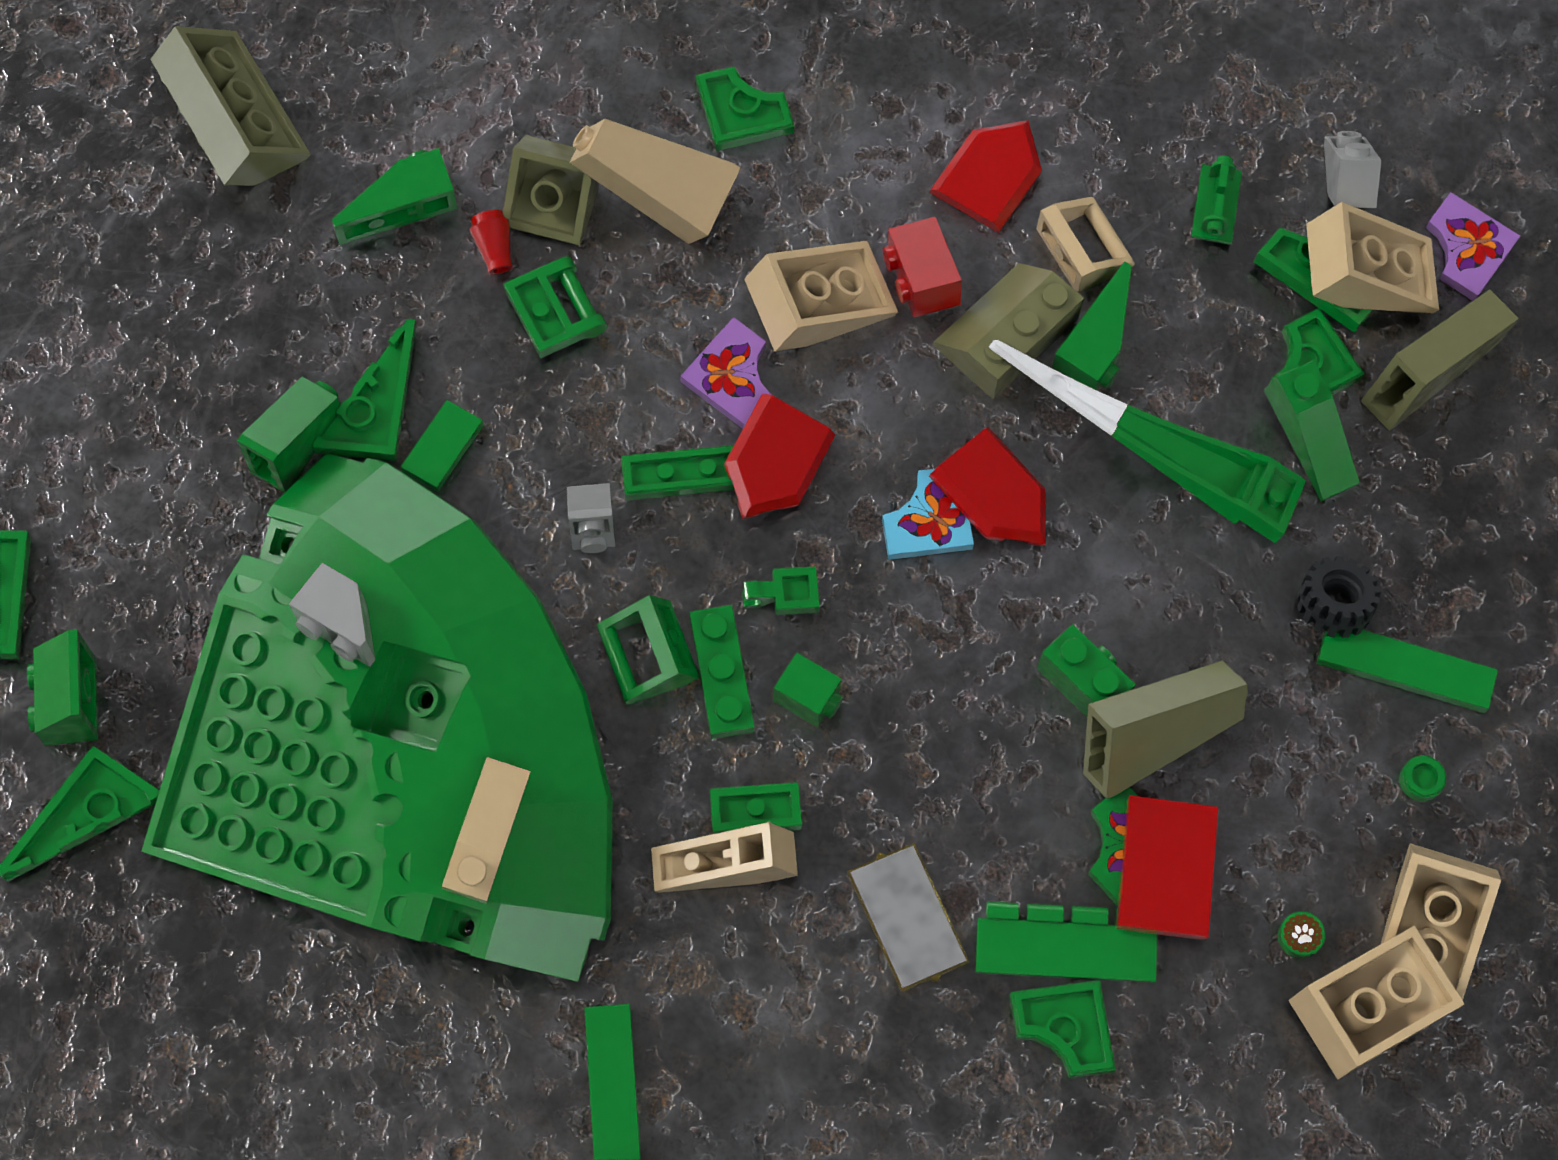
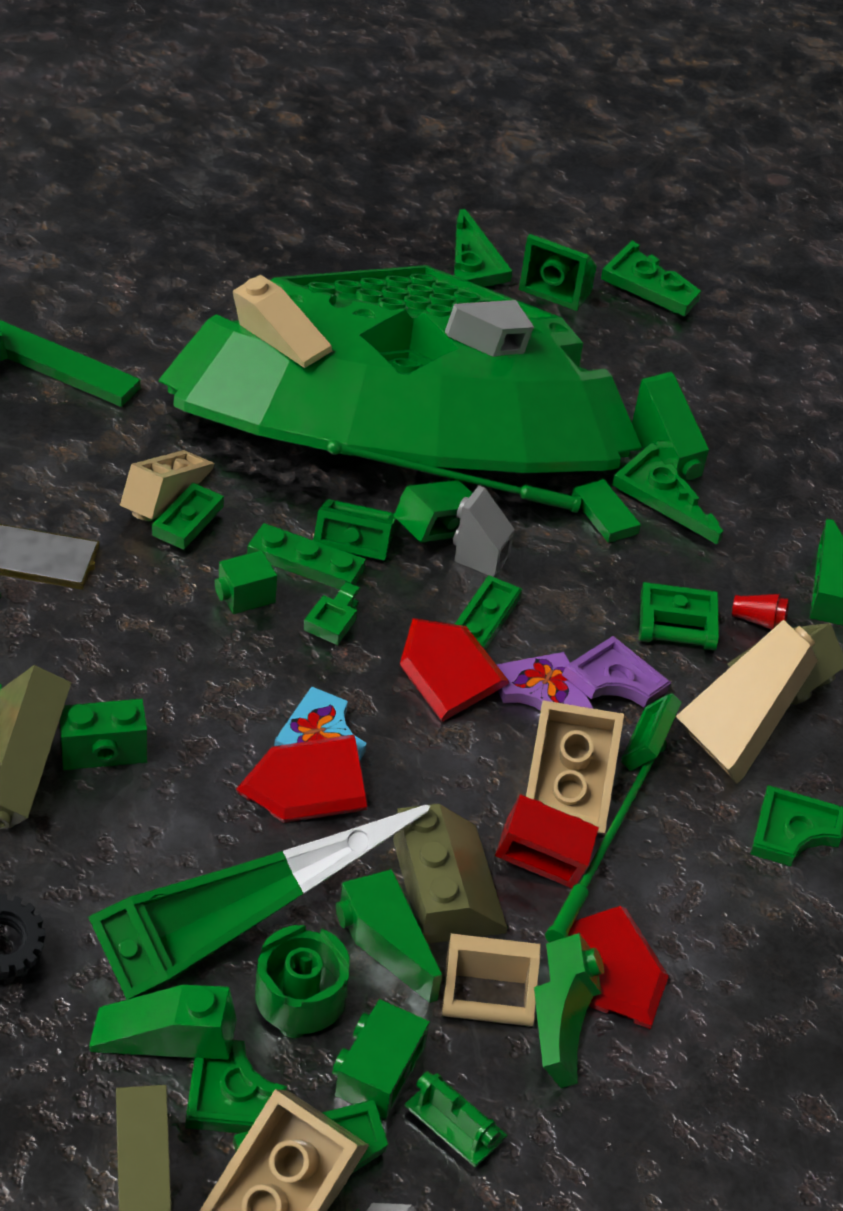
camera: 120 degrees right, 25 degrees down
none -> green brick [255,925,350,1038]
none -> green piece [327,440,581,513]
none -> green brick [332,999,430,1119]
none -> green brick [394,480,472,542]
none -> green slope [534,933,604,1088]
none -> green piece [545,740,667,942]
none -> medium lavender tile [562,636,671,708]
none -> green tile [621,693,682,771]

